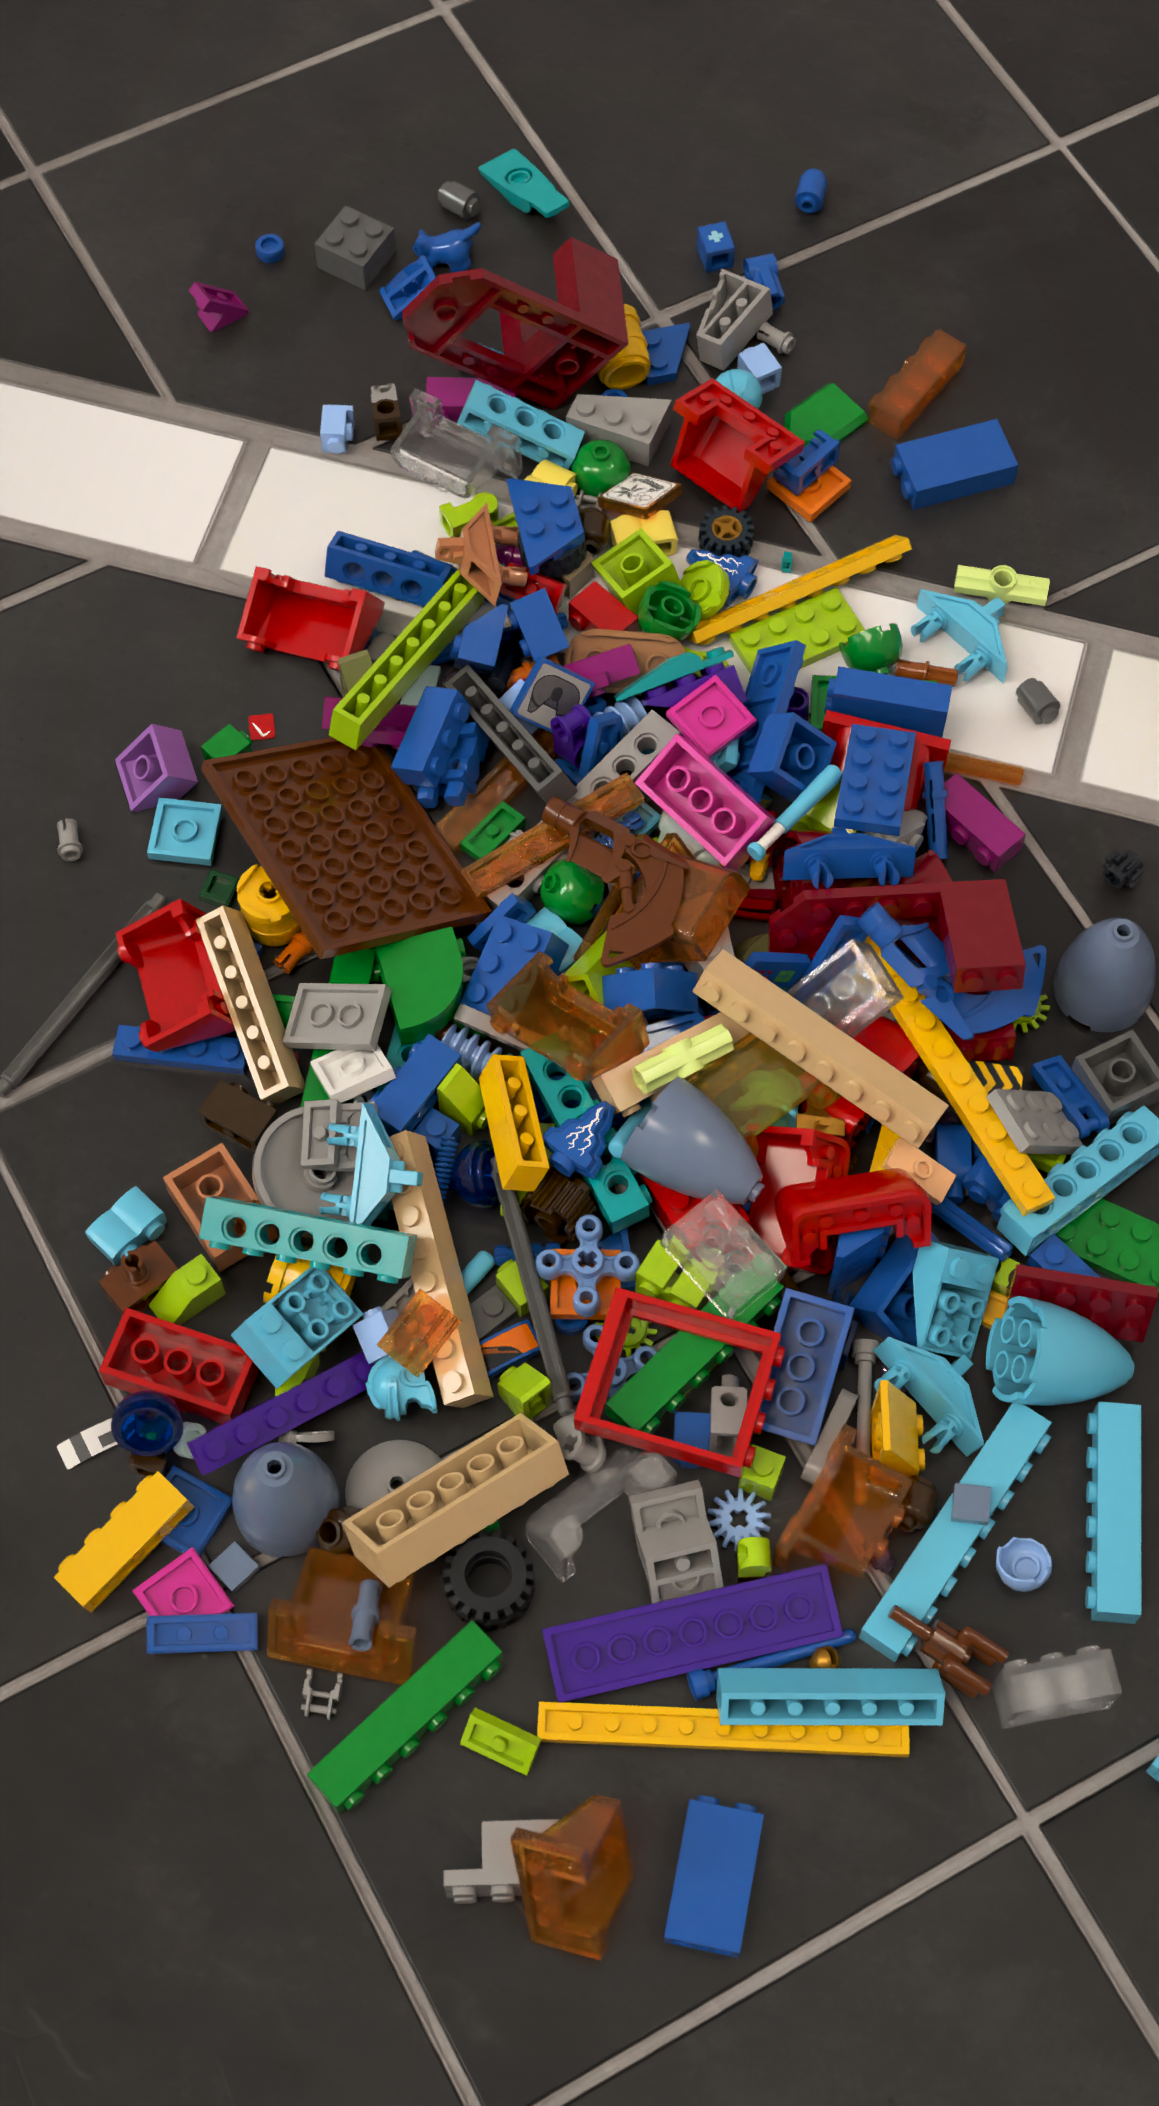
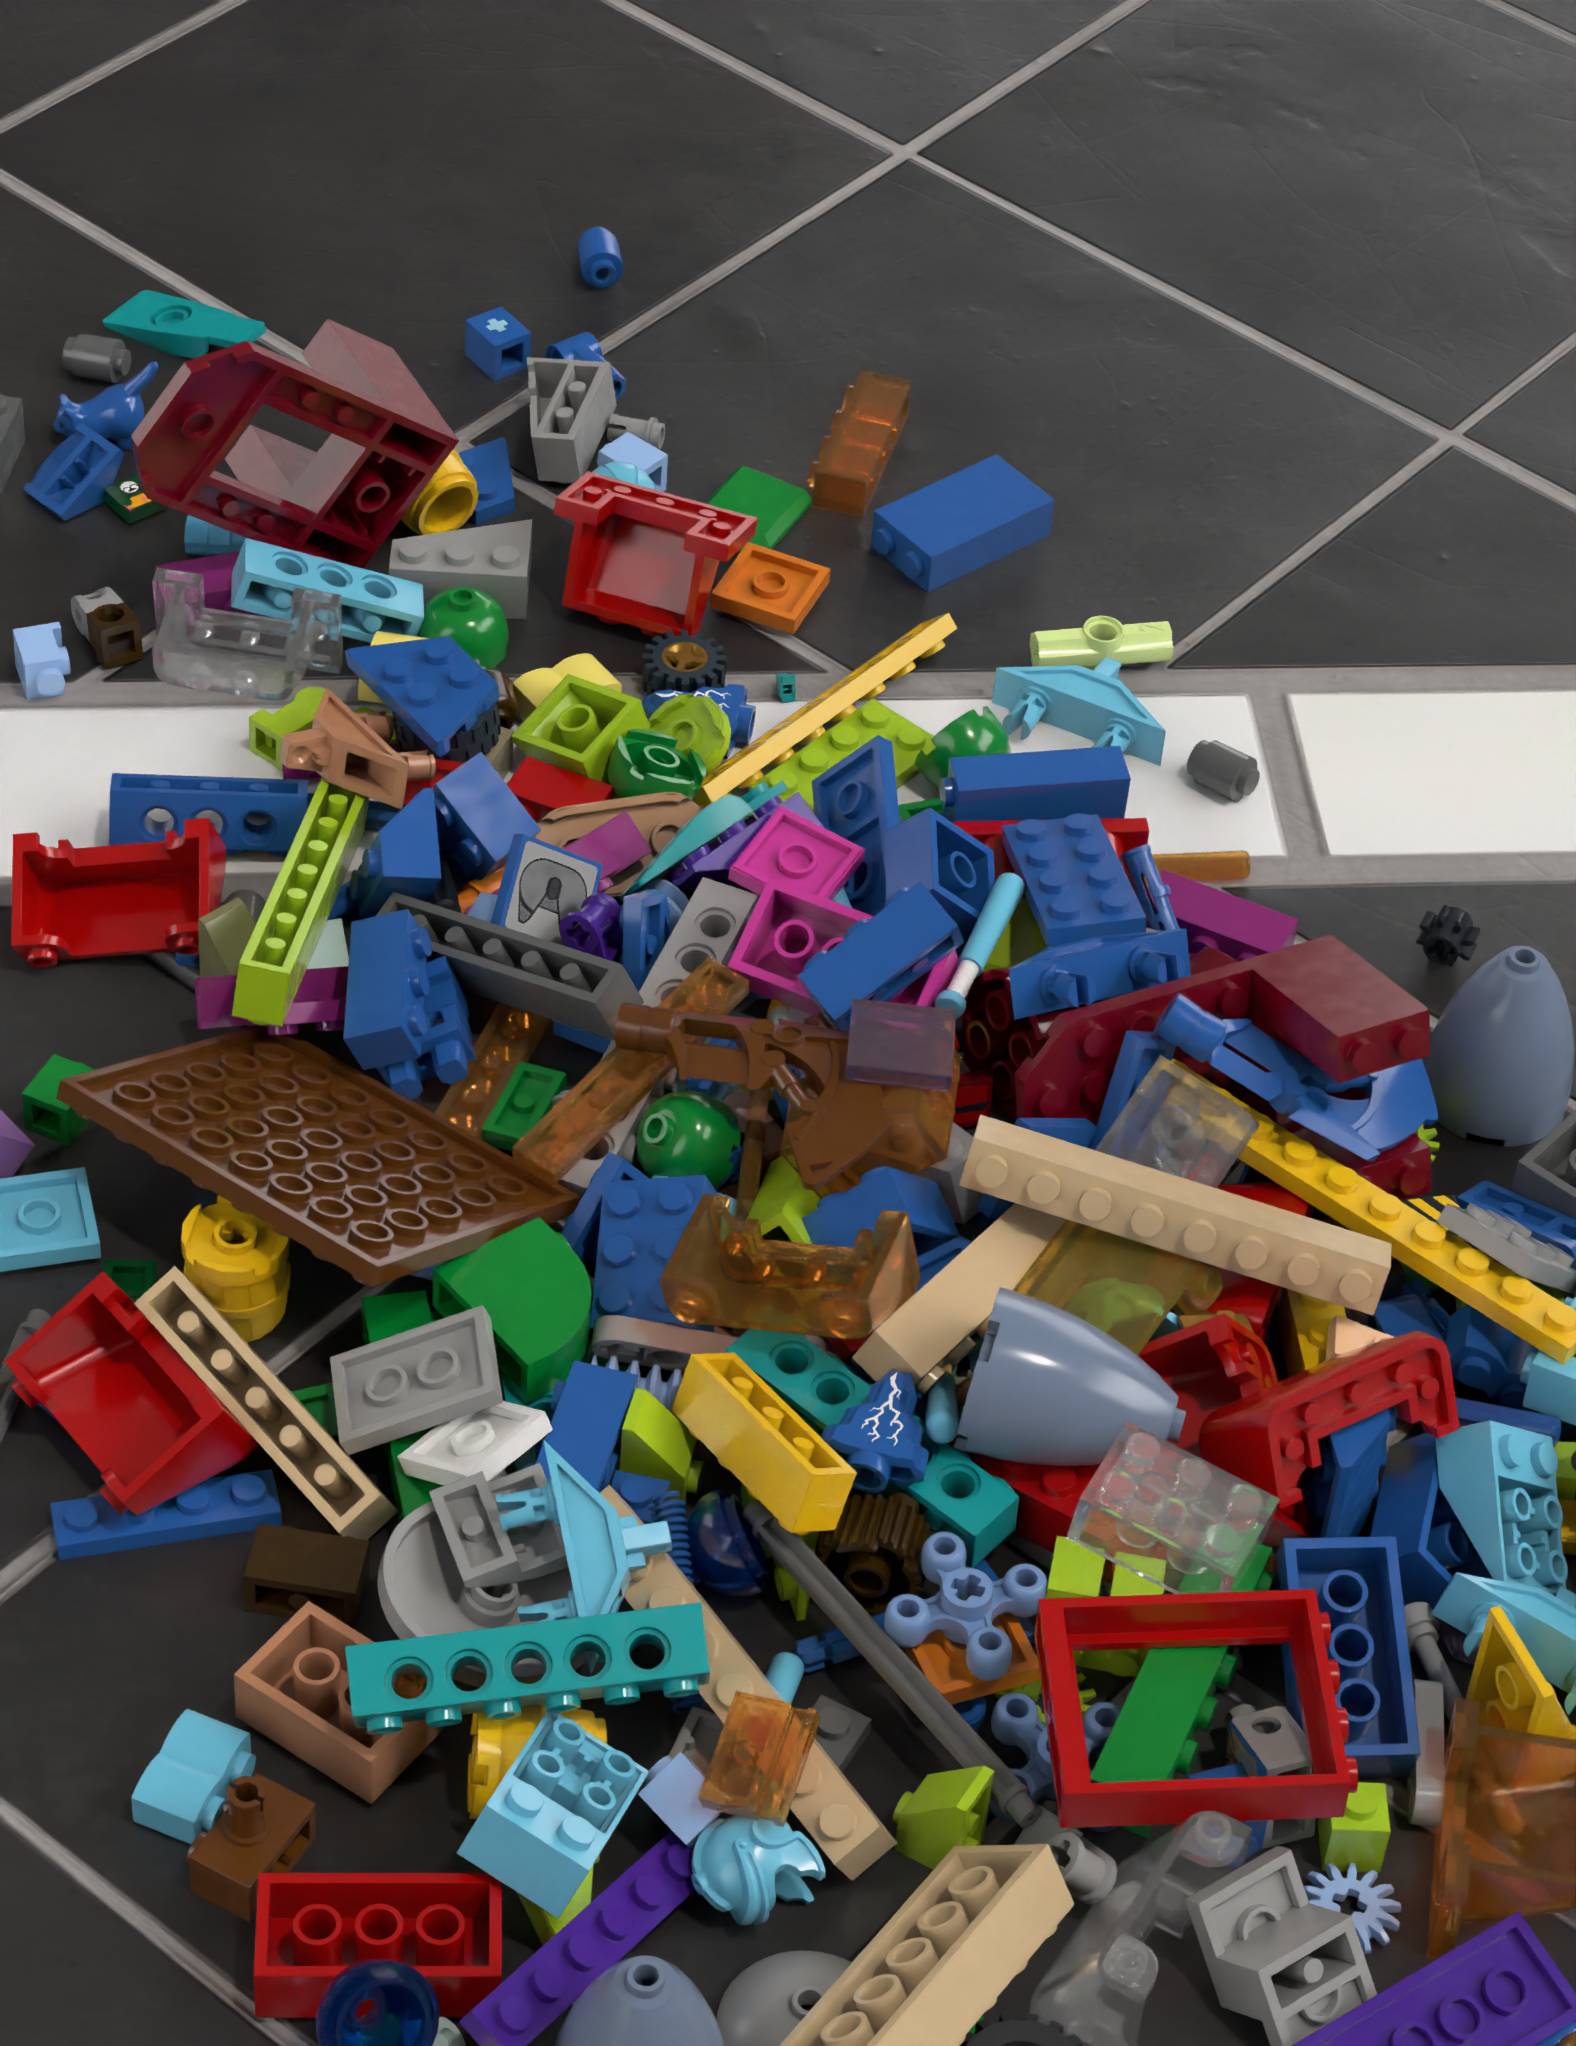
camera: 25 degrees left, 20 degrees down
lime slope [149,1253,226,1325] -> none
red sticker [248,714,275,740] -> none
orange pin [273,930,314,974] -> none
slope [479,1319,541,1380] -> none
lime brick [495,1259,549,1318] -> none
tile [597,472,682,520] -> none
yellowish green piece [631,1024,734,1095] -> none
lime leg [735,1537,774,1584] -> none
blue hinge [773,429,840,496] -> none
none -> blue brick [798,881,964,1032]
none -> clear purple tile [845,998,956,1091]

